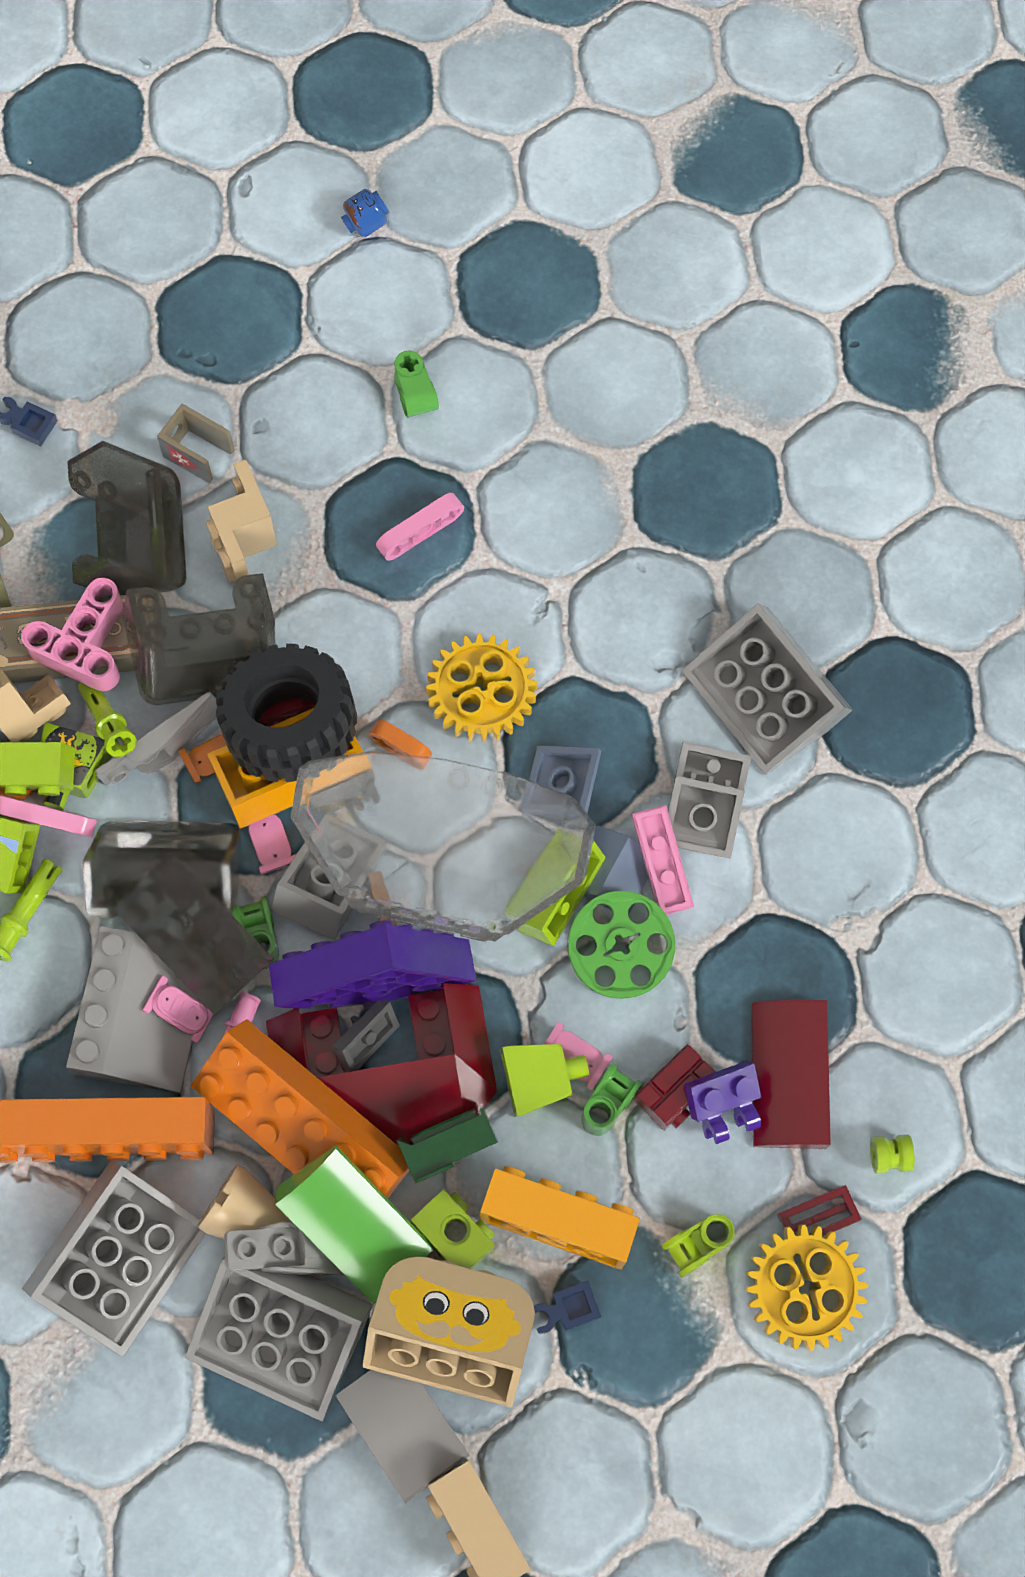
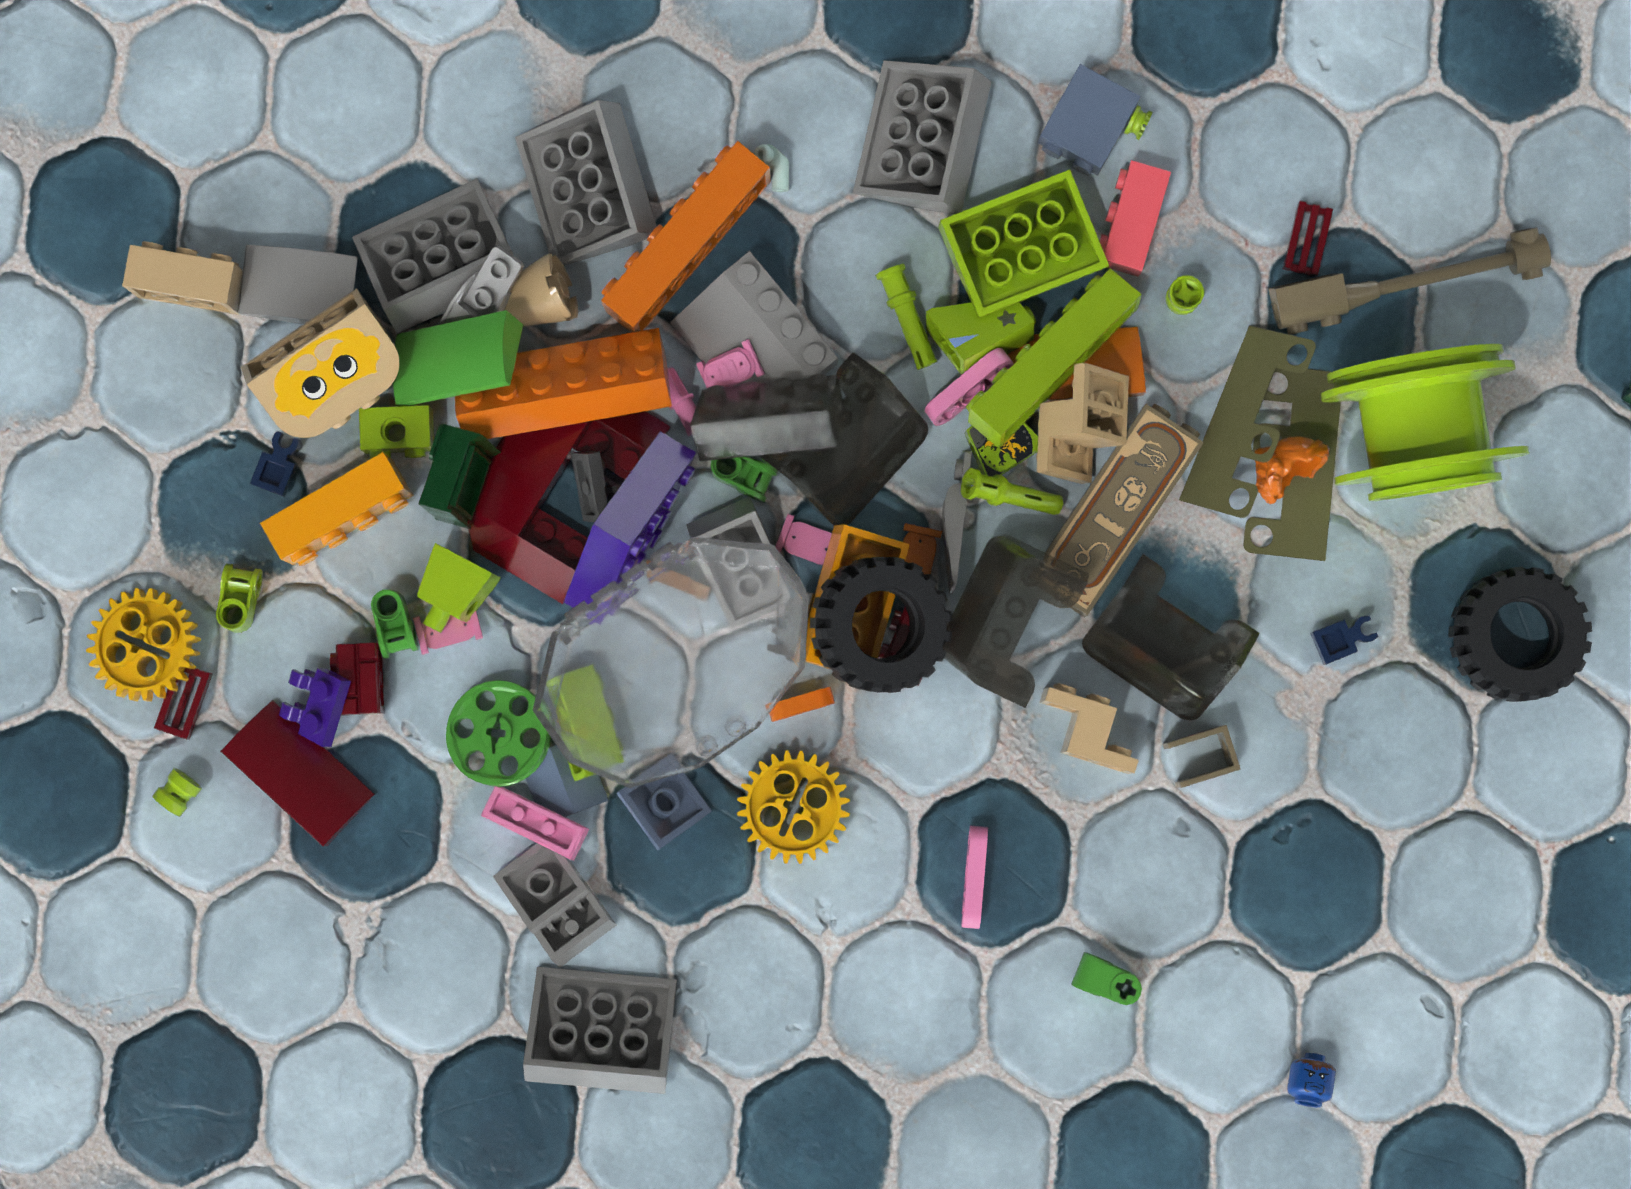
camera: 130 degrees right, 15 degrees up
bright pink beam [21,578,123,691] -> none

